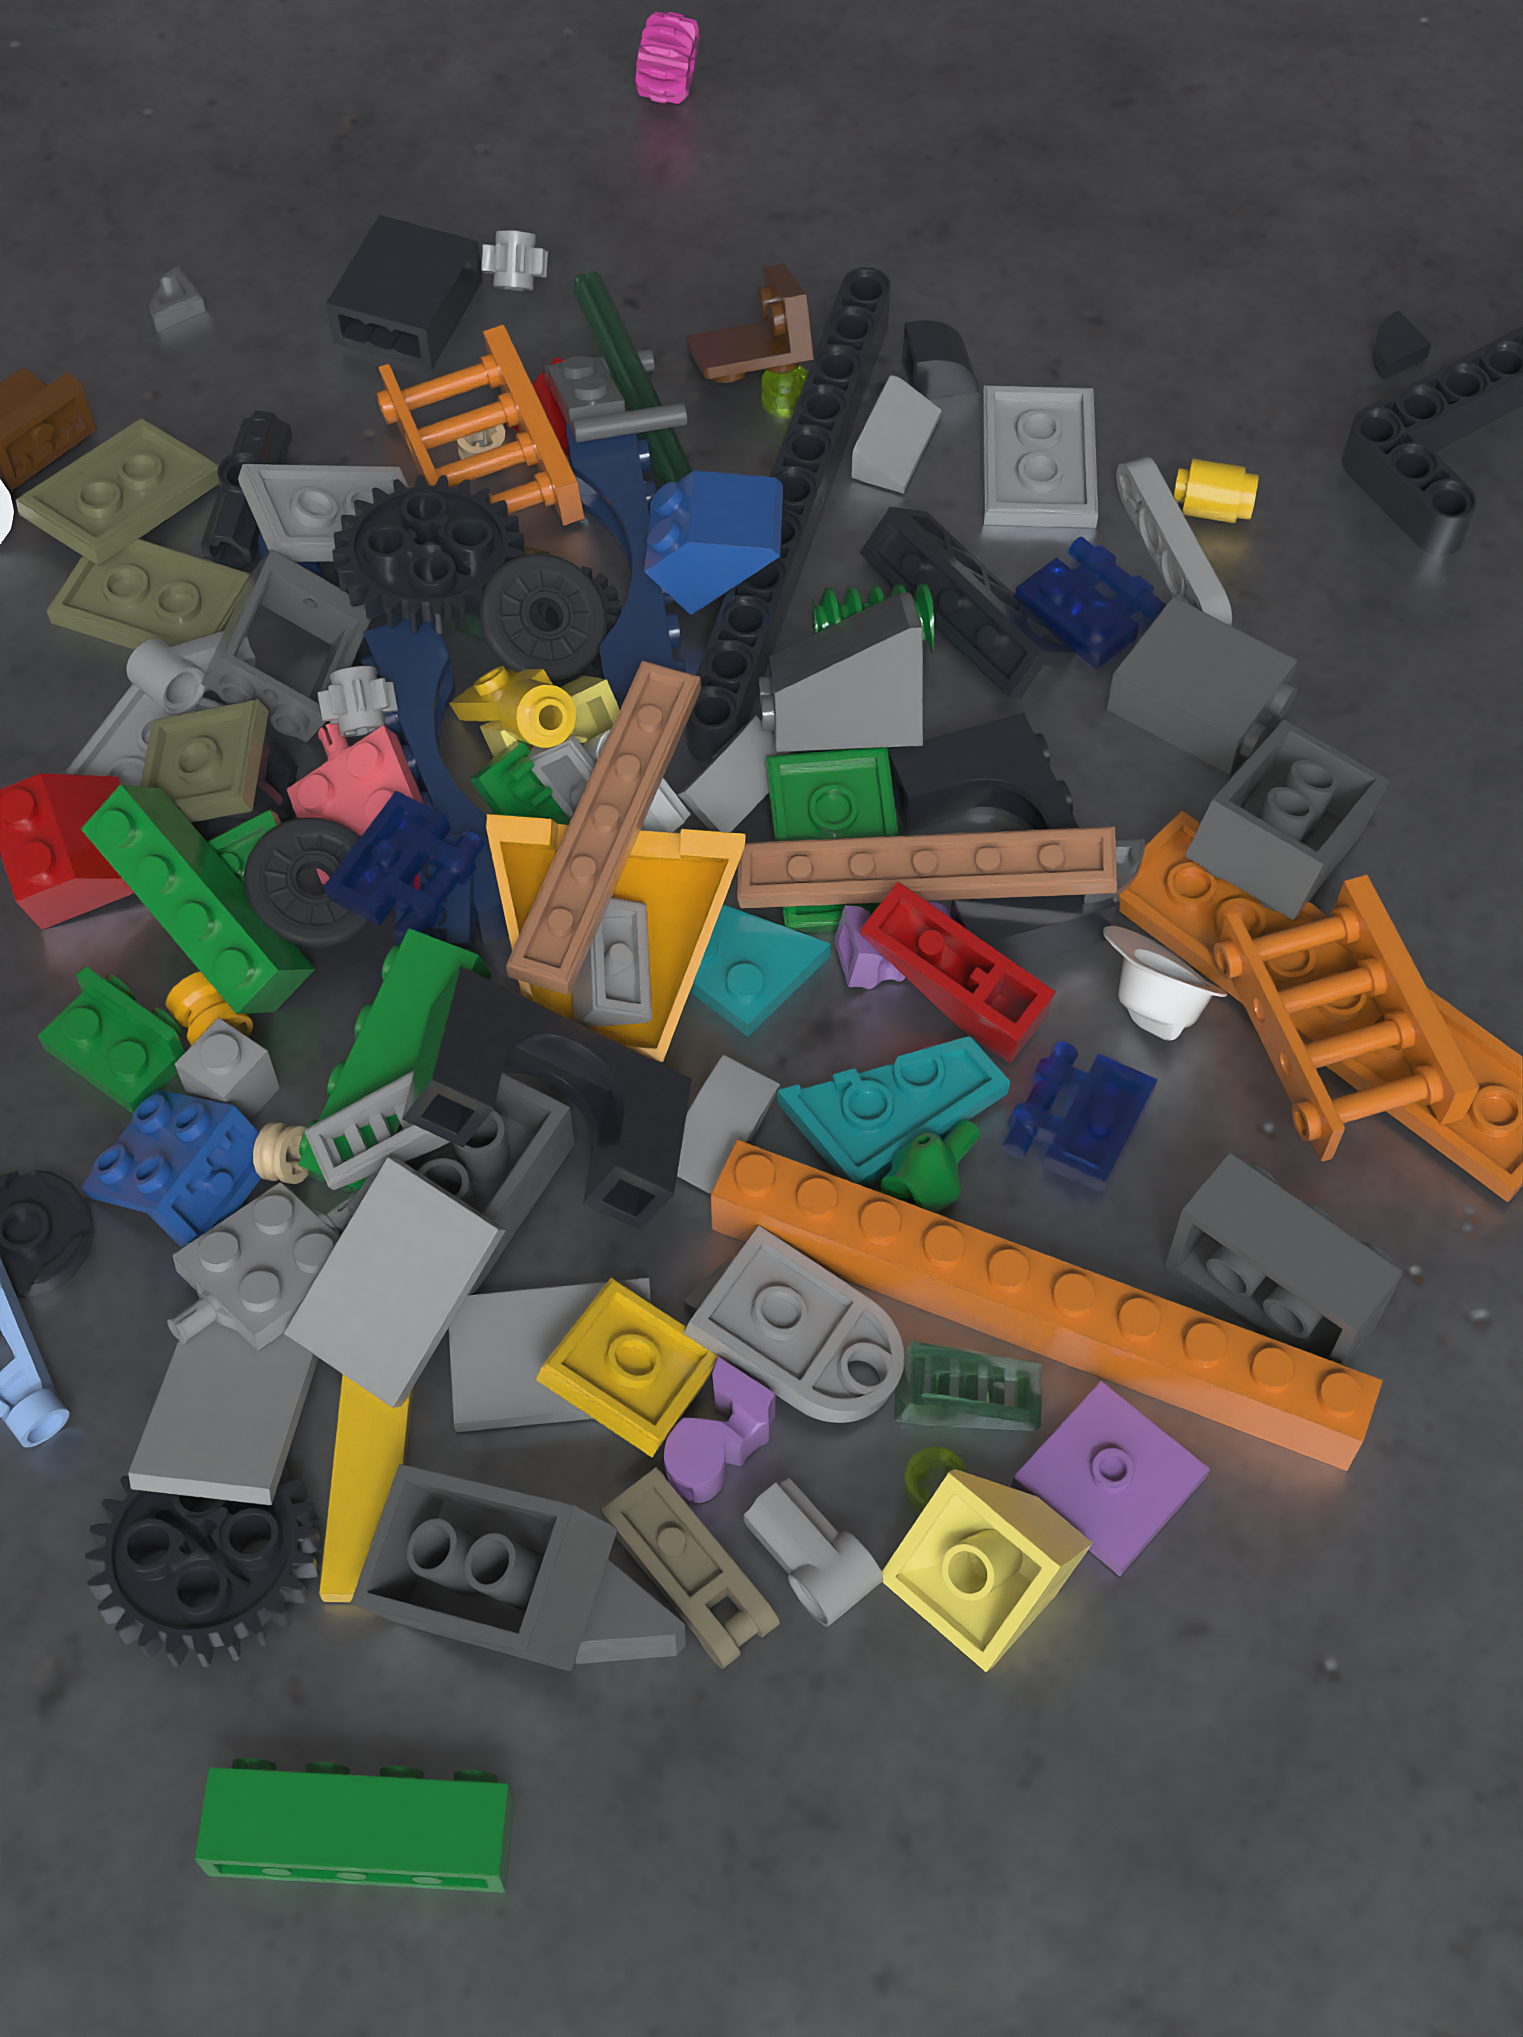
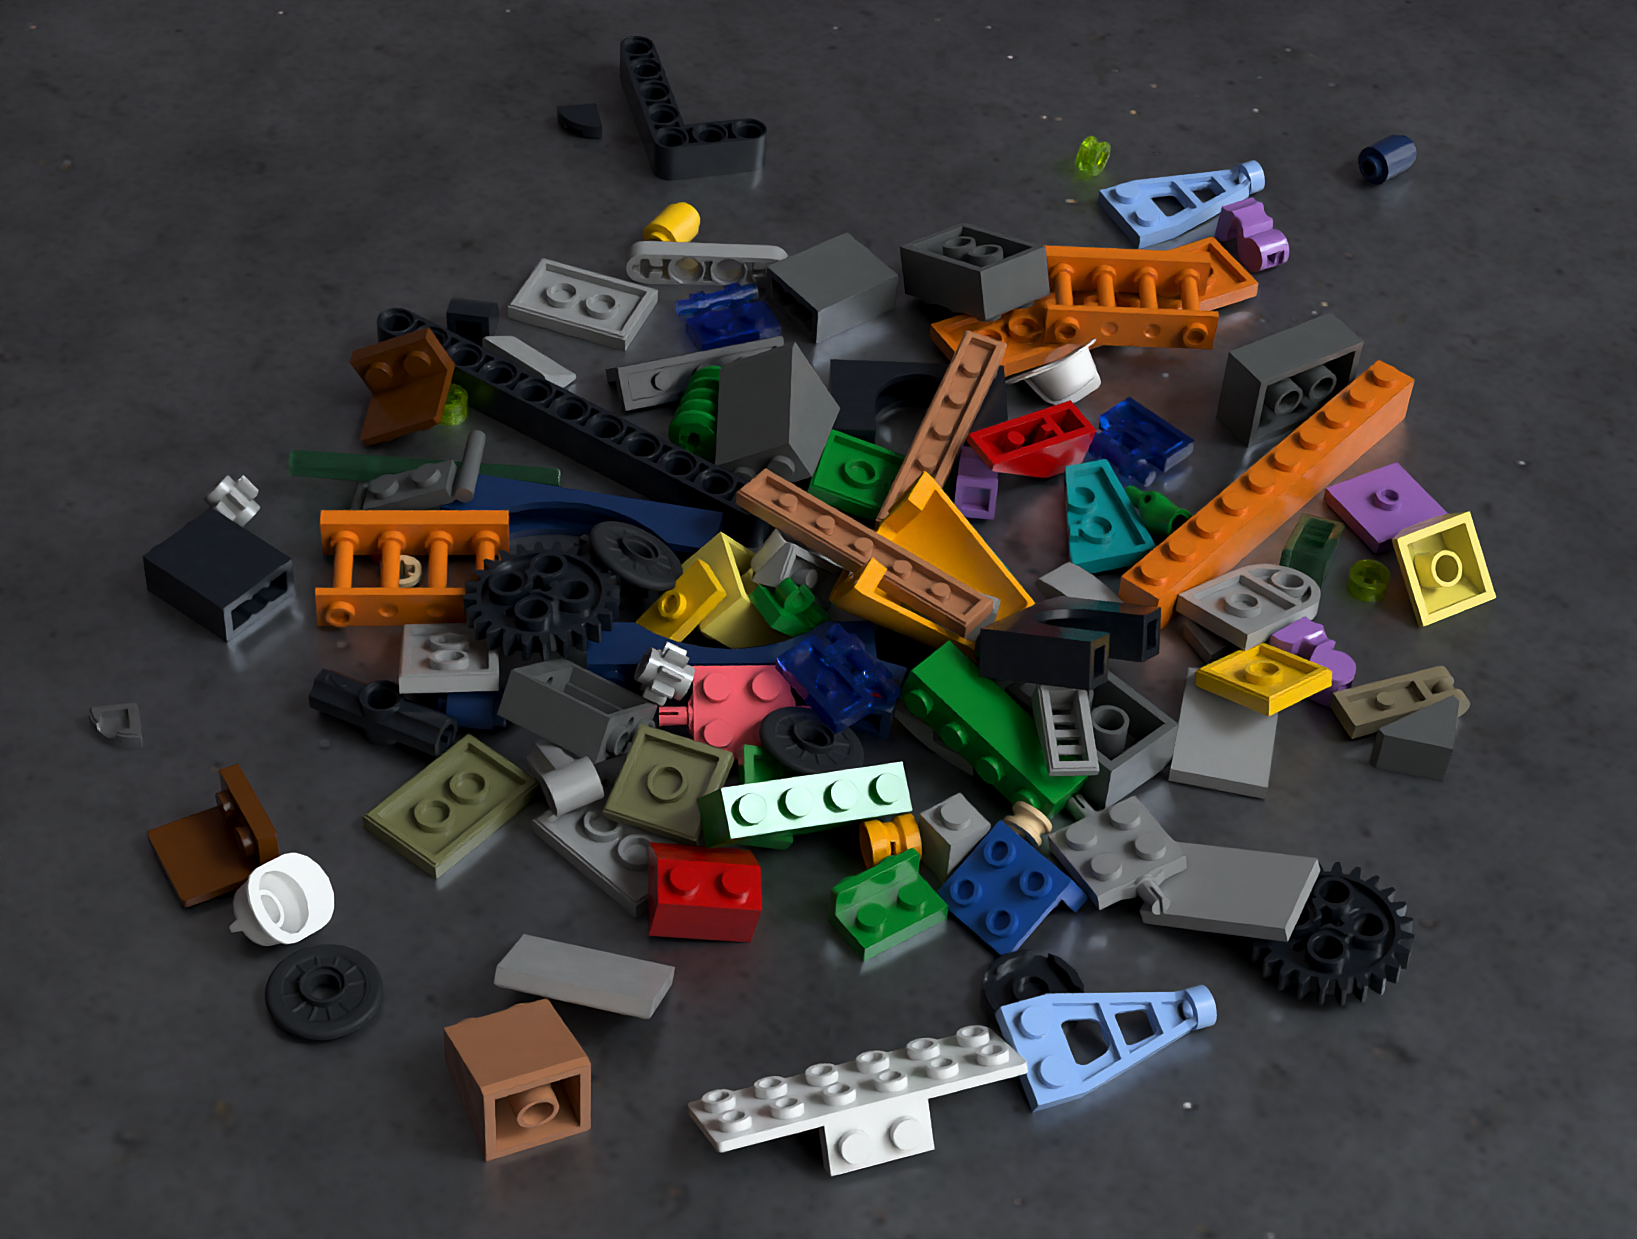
camera: 75 degrees left, 15 degrees down
olive tile [16,418,219,566] -> none
green brick [194,1758,514,1893] -> none
light grey tile [284,1157,506,1408] -> none
yellow tile [319,1374,414,1602] -> none
dark grey brick [350,1464,618,1672] -> none
yellow brick [498,679,576,748] -> none
dark pink gear [635,11,700,104] -> none
blue slope [644,470,783,615] -> none
light grey piece [744,1478,884,1627] -> none

